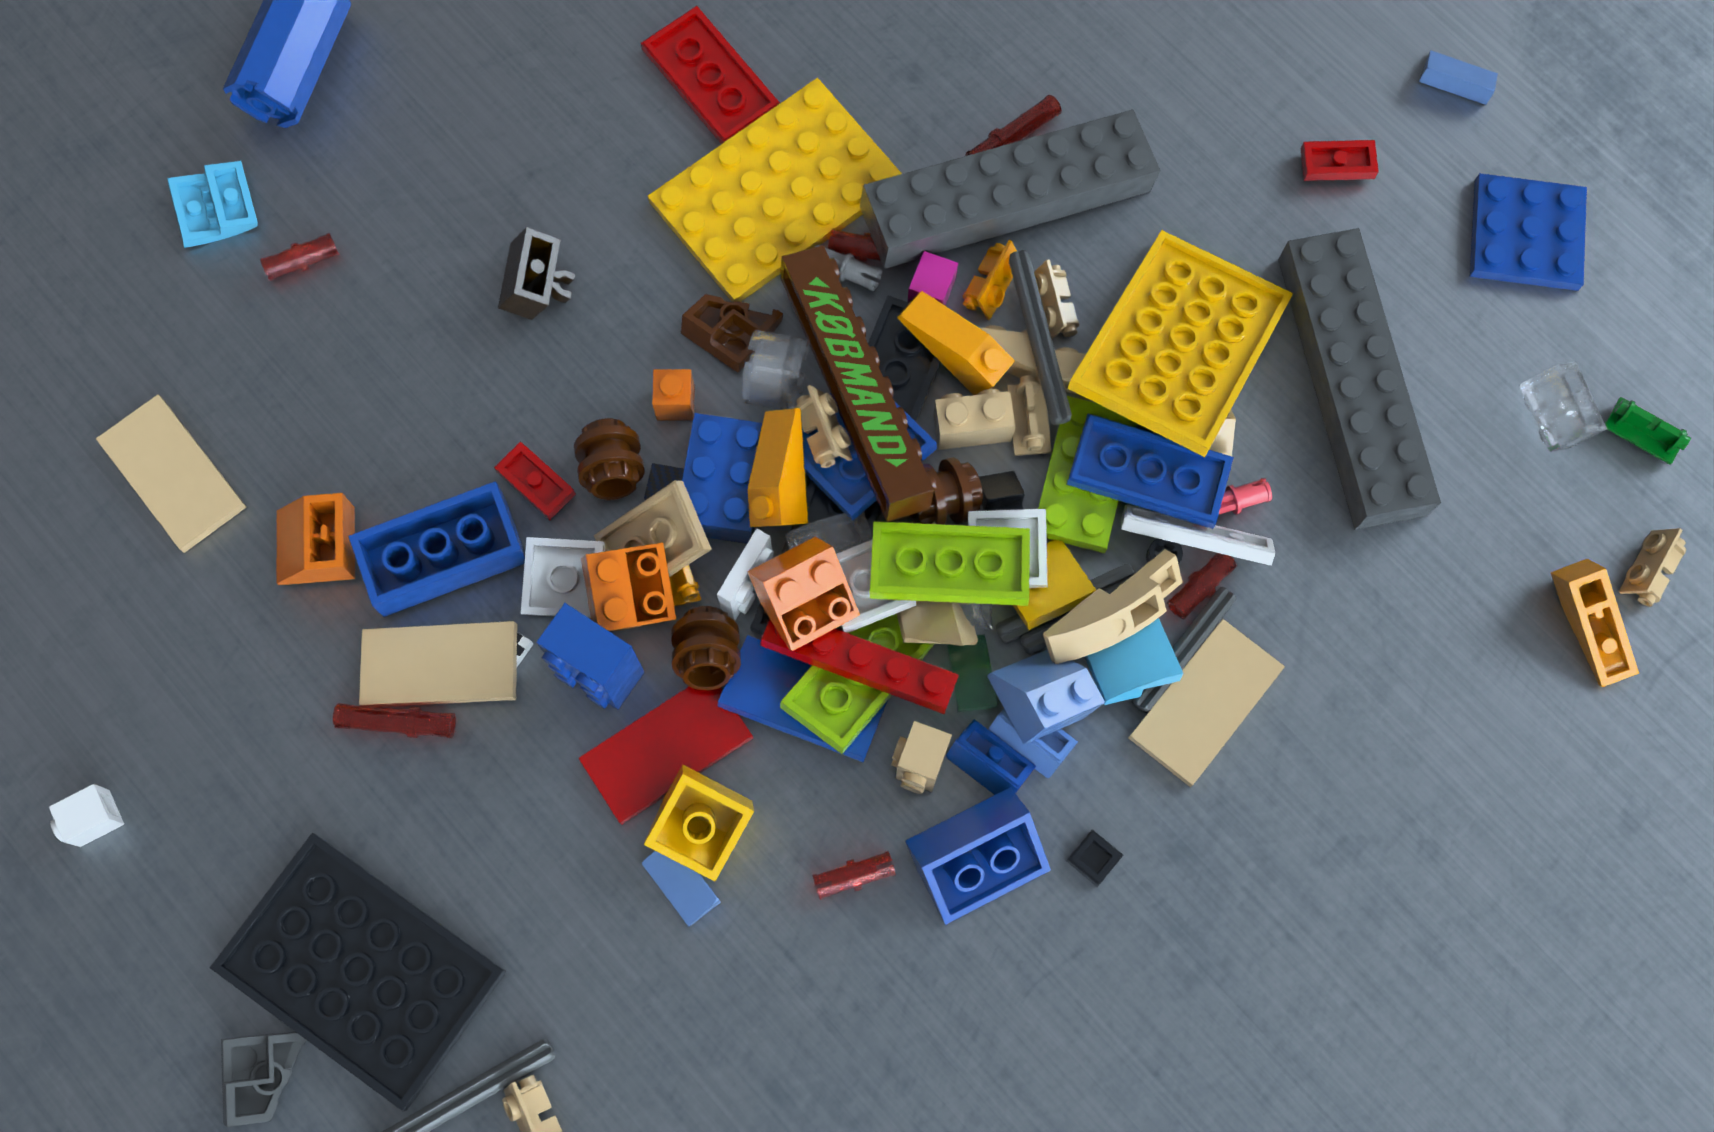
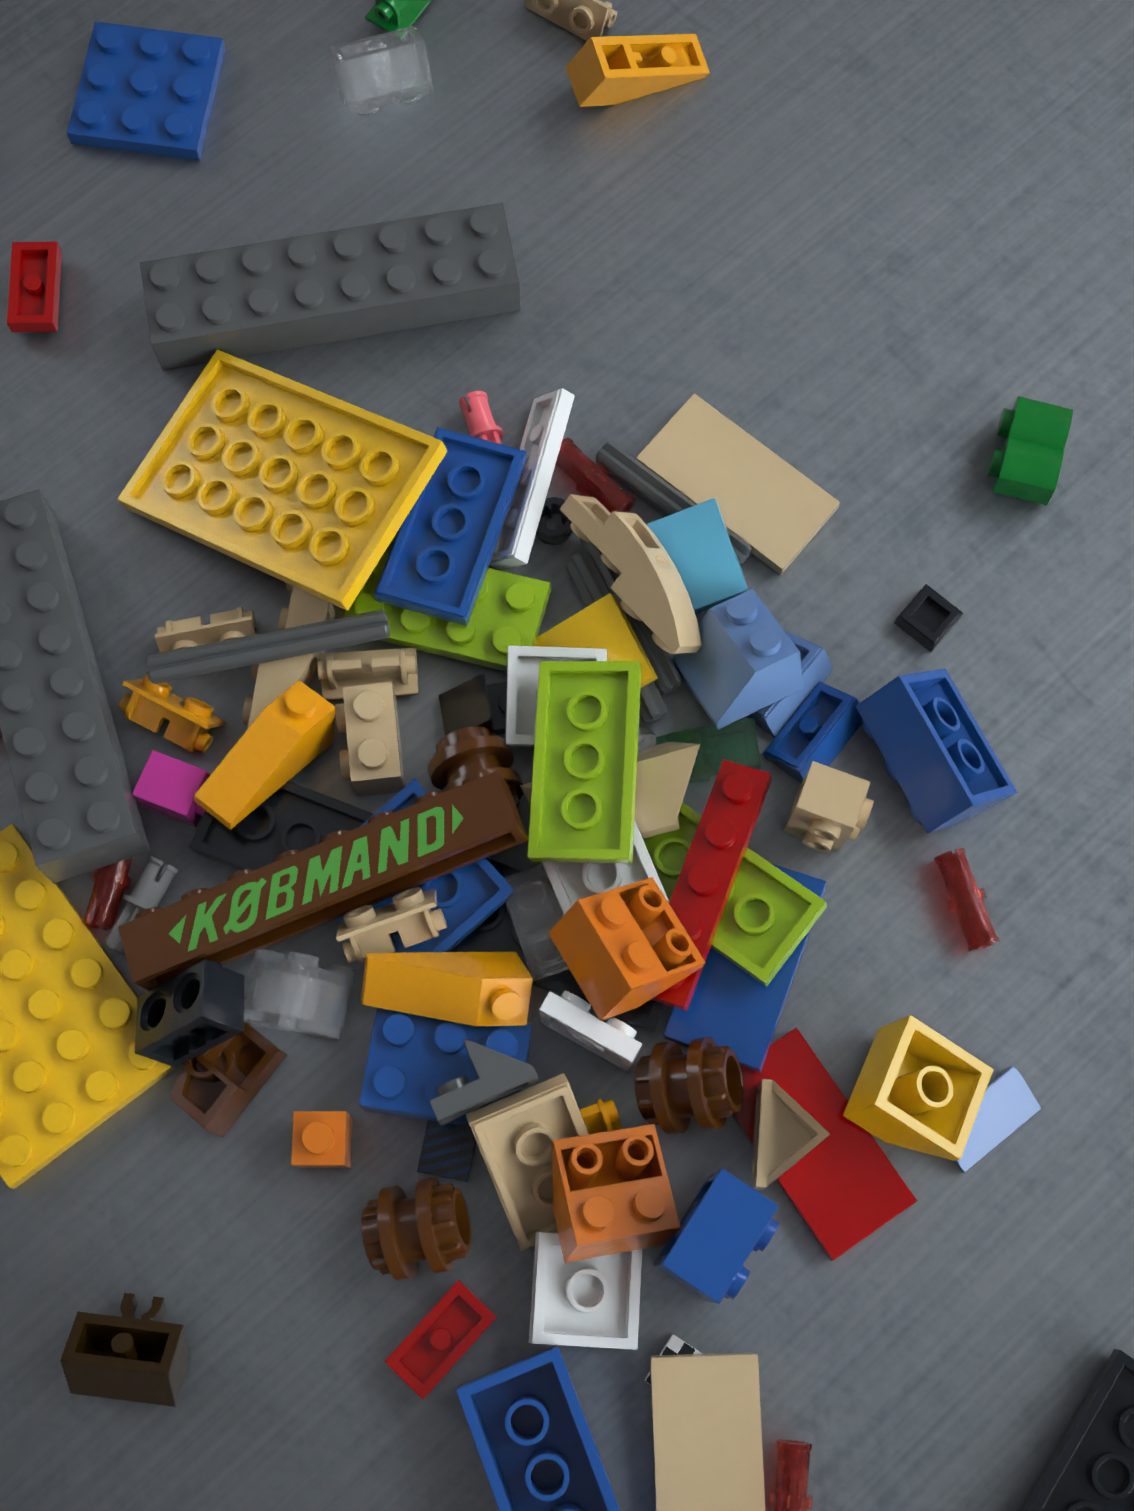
camera: 90 degrees left, 0 degrees up
none -> black brick [135,959,245,1067]
none -> dark grey slope [430,1039,538,1126]
none -> tan slope [751,1079,830,1190]
none -> green brick [987,396,1073,505]

